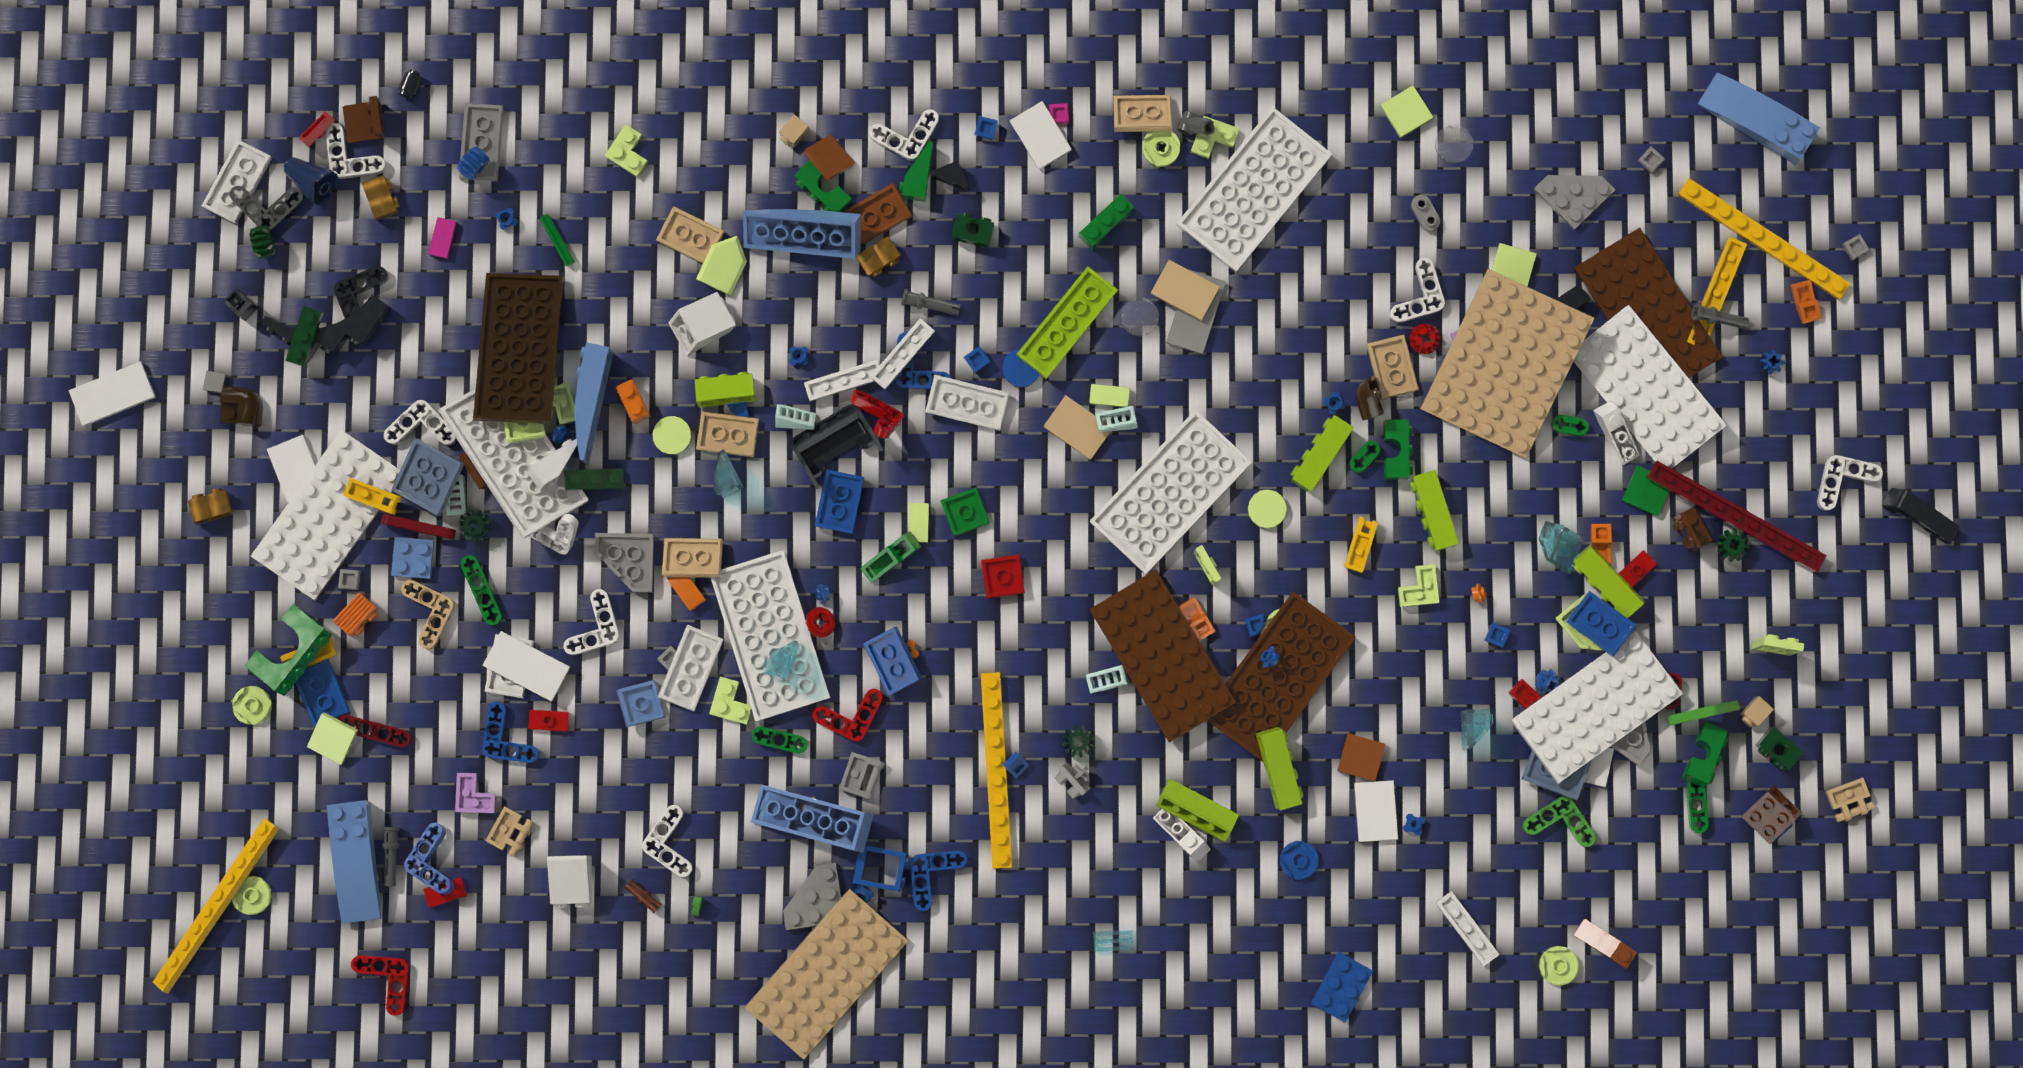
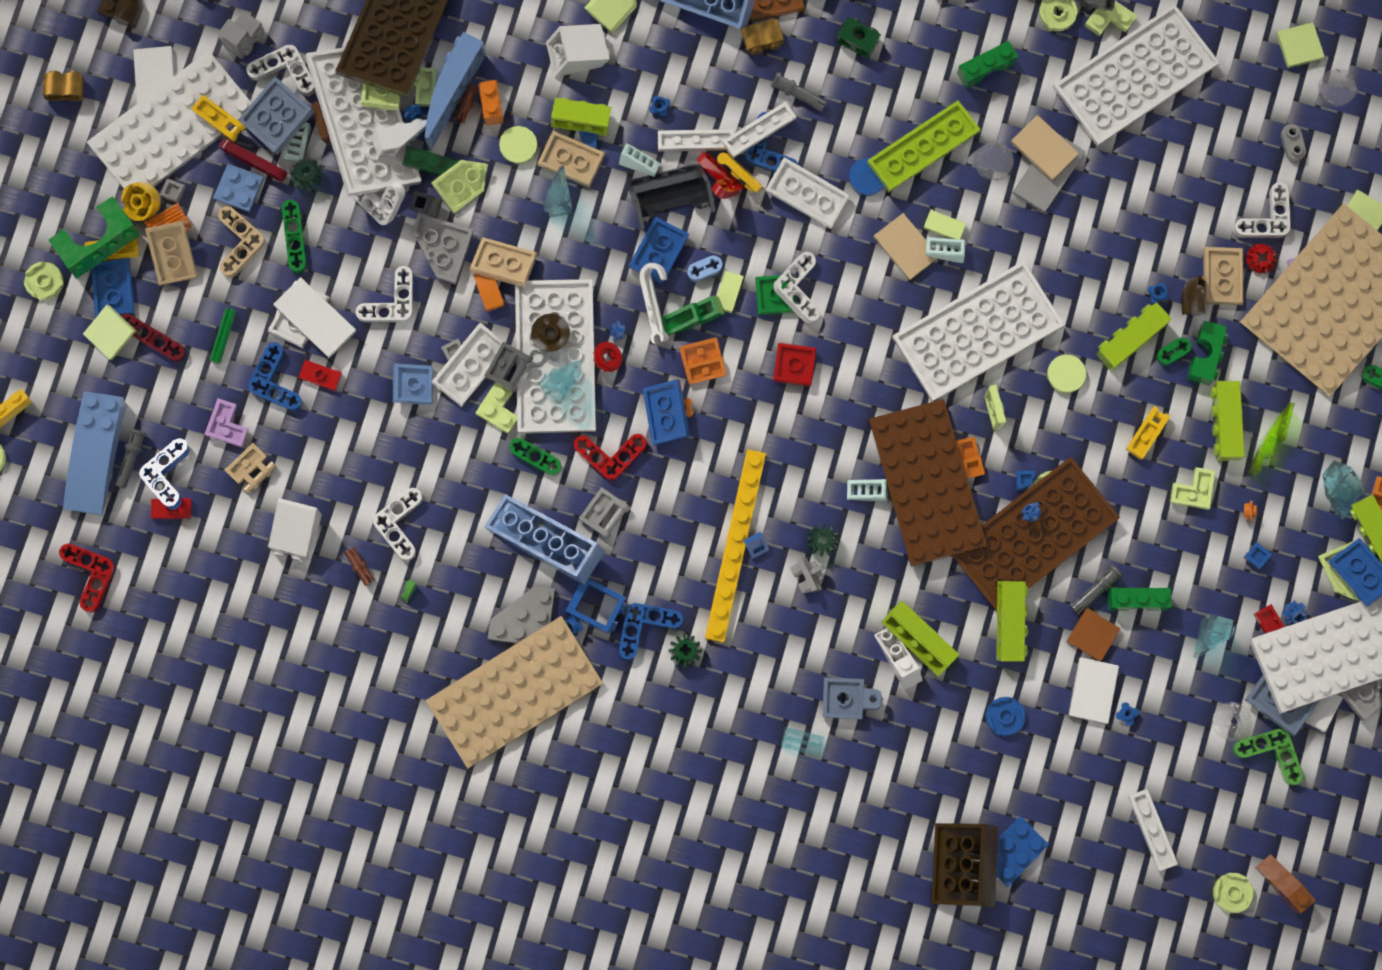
camera: 10 degrees right, 5 degrees down
blue plate [964,346,991,373] -> none
none -> yellow cylinder [121,182,161,221]
none -> tan tile [145,220,198,285]
none -> green axle [210,308,236,364]
none -> light grey brick [218,11,264,59]
none -> black brick [410,191,443,218]
none -> yellowish green tile [431,160,488,214]
none -> copper pin [453,83,479,123]
none -> dark grey plate [484,342,534,392]
none -> dark brown dish [531,314,570,352]
none -> white piece [640,263,668,344]
none -> dark green gear [668,634,702,668]
none -> orange slope [679,337,727,385]
none -> light blue beam [687,256,722,282]
none -> yellow plate [717,153,764,193]
none -> white beam [774,252,820,323]
none -> sand blue plate [822,677,881,720]
none -> dark brown slope [931,823,999,907]
none -> dark grey pin [1070,565,1123,615]
none -> green arch [1107,588,1171,611]
none -> clear dish [1212,702,1252,742]
none -> clear neon green slope [1249,402,1295,475]

